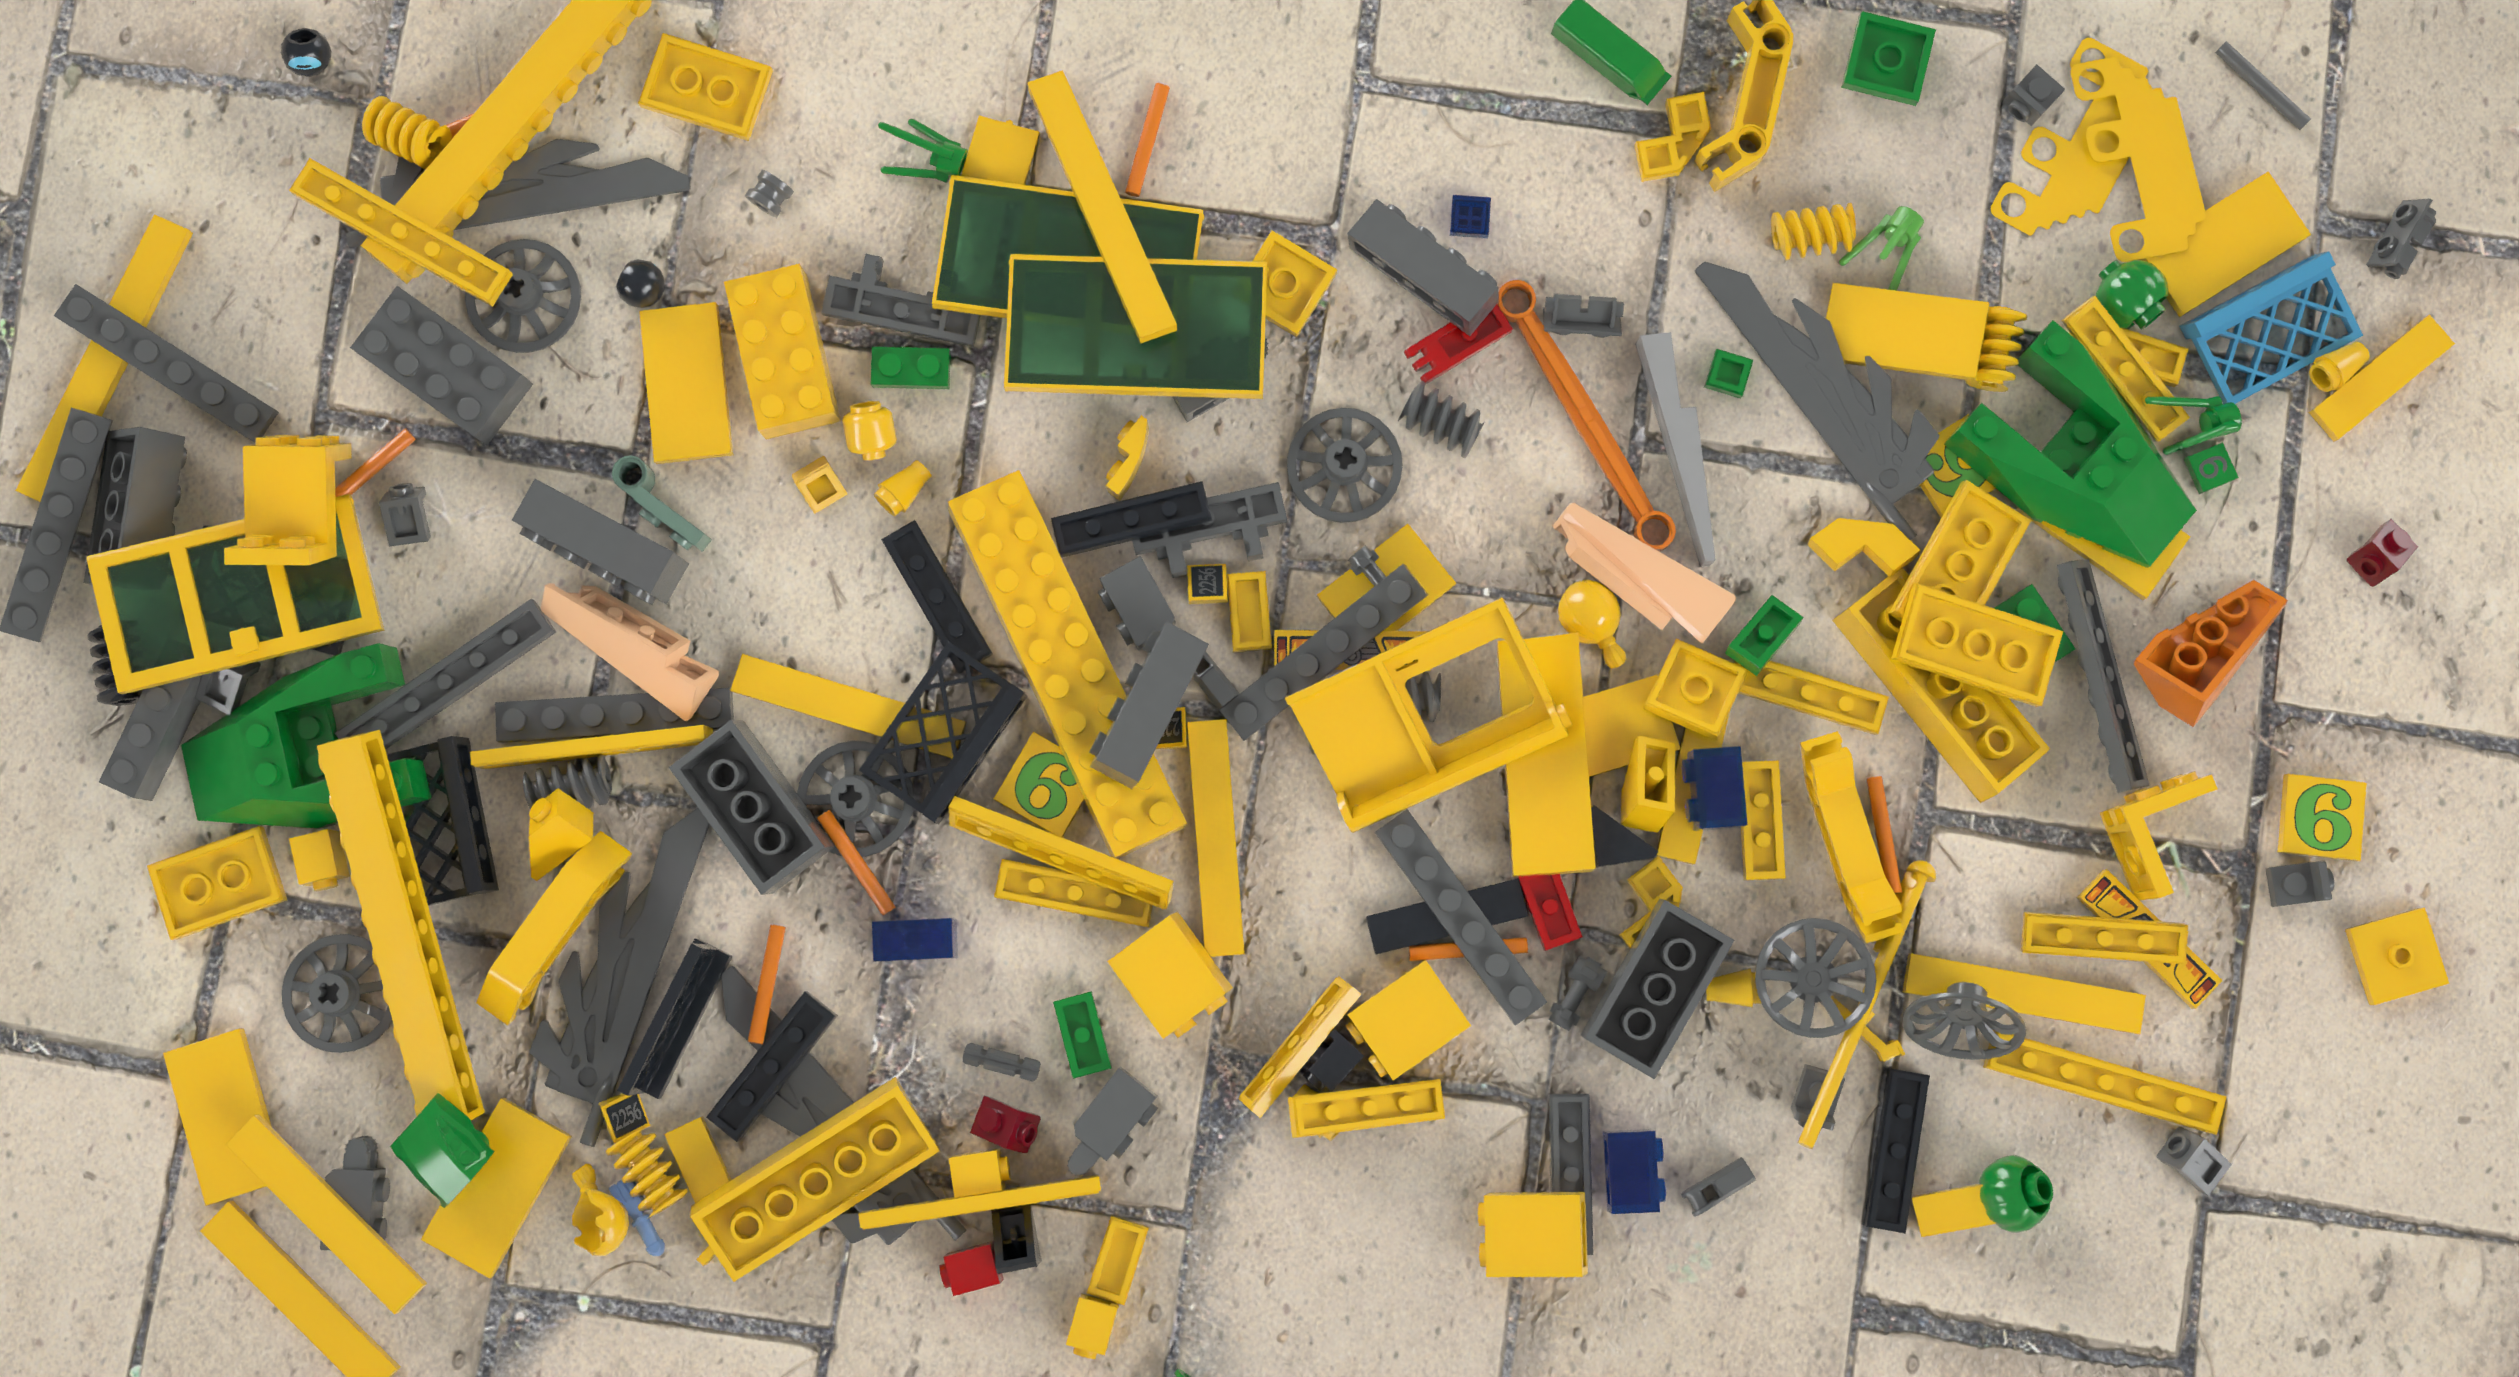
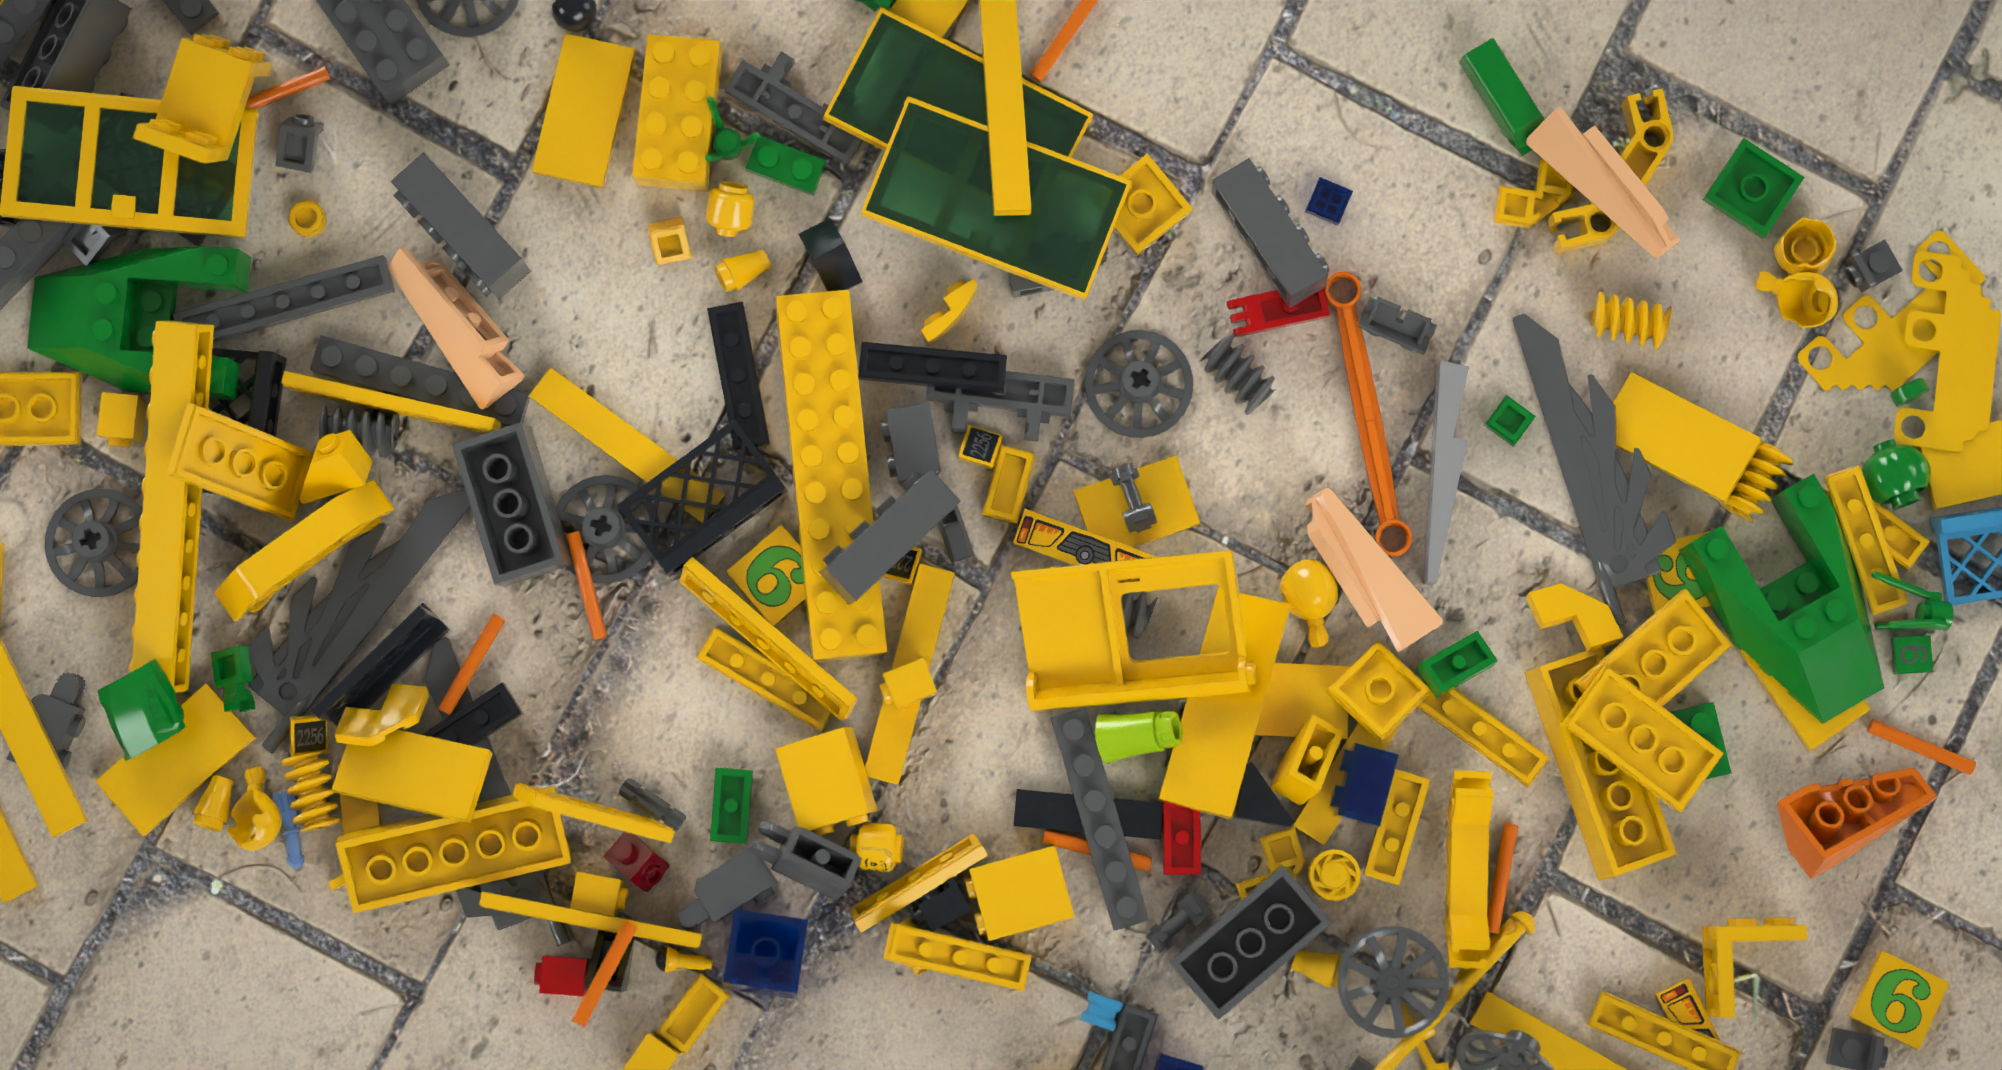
camera: 20 degrees right, 0 degrees up
sand green plate [612,456,712,552] -> none
clear blue brick [872,918,958,962] -> none
dark grey plate [1220,564,1429,741] -> none
bright green plant [1839,206,1924,291] -> none
dark grey plate [2057,559,2150,793] -> none
none -> yellow tile [166,404,314,521]
none -> yellow cone [192,775,234,832]
none -> green plate [211,646,256,712]
none -> yellow tile [288,200,327,238]
none -> yellow tile [332,730,493,823]
none -> yellow tile [334,683,429,746]
none -> yellow tile [512,783,675,843]
none -> orange bar [571,921,638,1028]
none -> yellow piece [655,947,713,973]
none -> green plant [705,96,760,163]
none -> clear blue slope [723,909,808,1000]
none -> dark grey hinge [750,821,861,901]
none -> black slope [798,218,863,291]
none -> yellow head [849,822,904,872]
none -> yellow brick [879,657,938,710]
none -> dark azure wheel [1080,991,1124,1031]
none -> lime plant [1095,711,1182,764]
none -> yellow wheel [1307,849,1361,901]
none -> light nougat wedge [1526,106,1680,258]
none -> yellow hair [1755,271,1838,329]
none -> yellow hair [1773,217,1837,275]
none -> orange bar [1867,719,1976,775]
none -> green tile [1890,378,1929,407]

